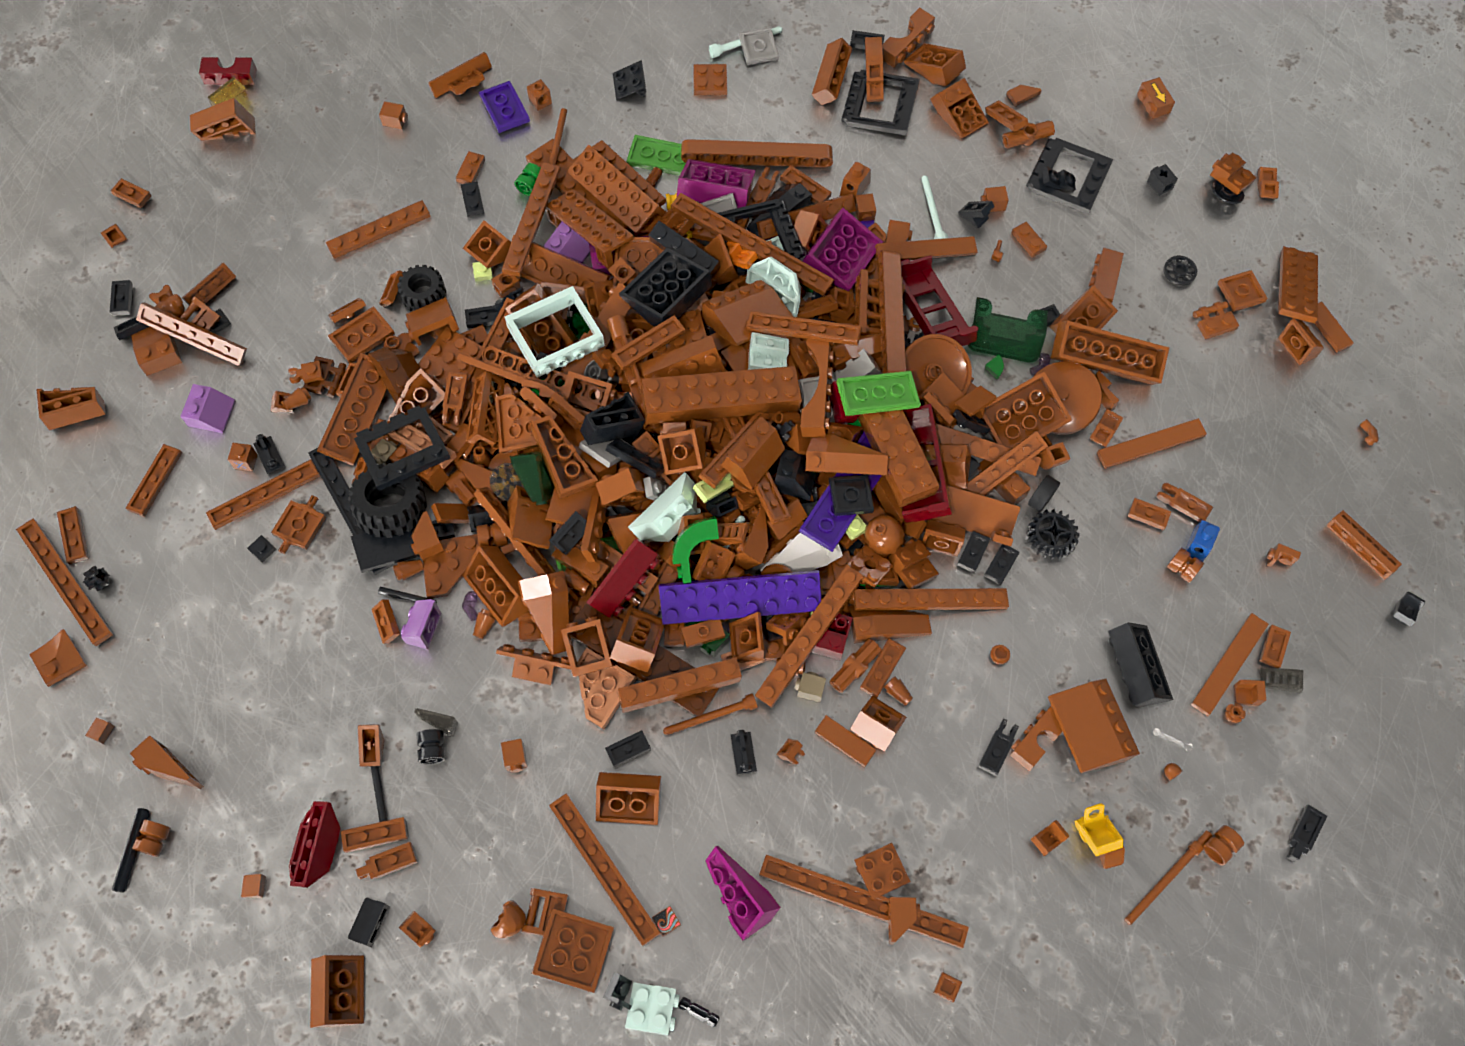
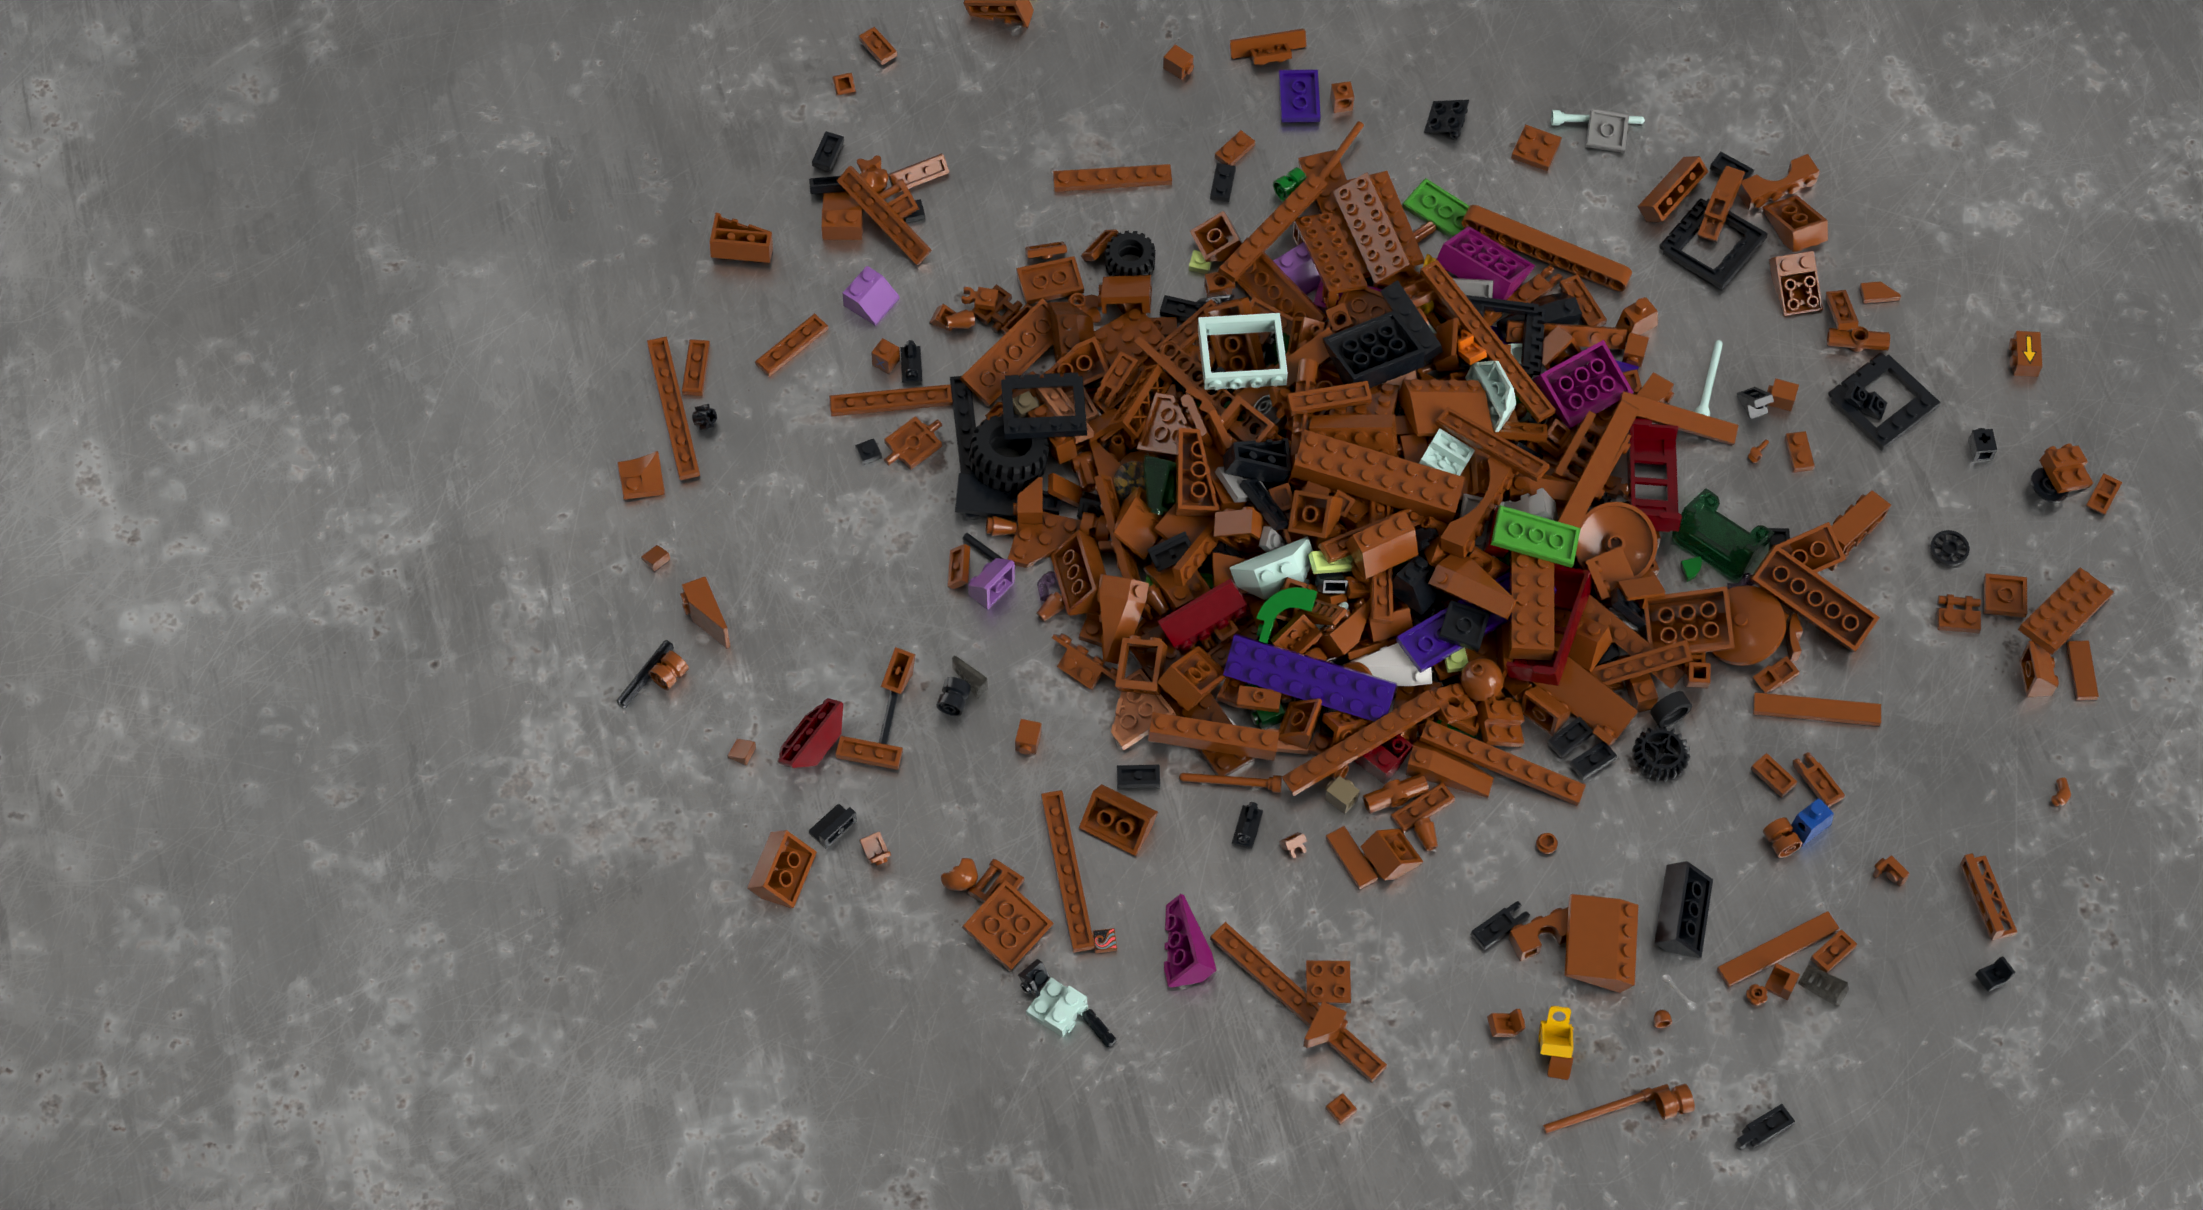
camera: 25 degrees right, 5 degrees down
dark orange hinge [356,842,418,880] -> none

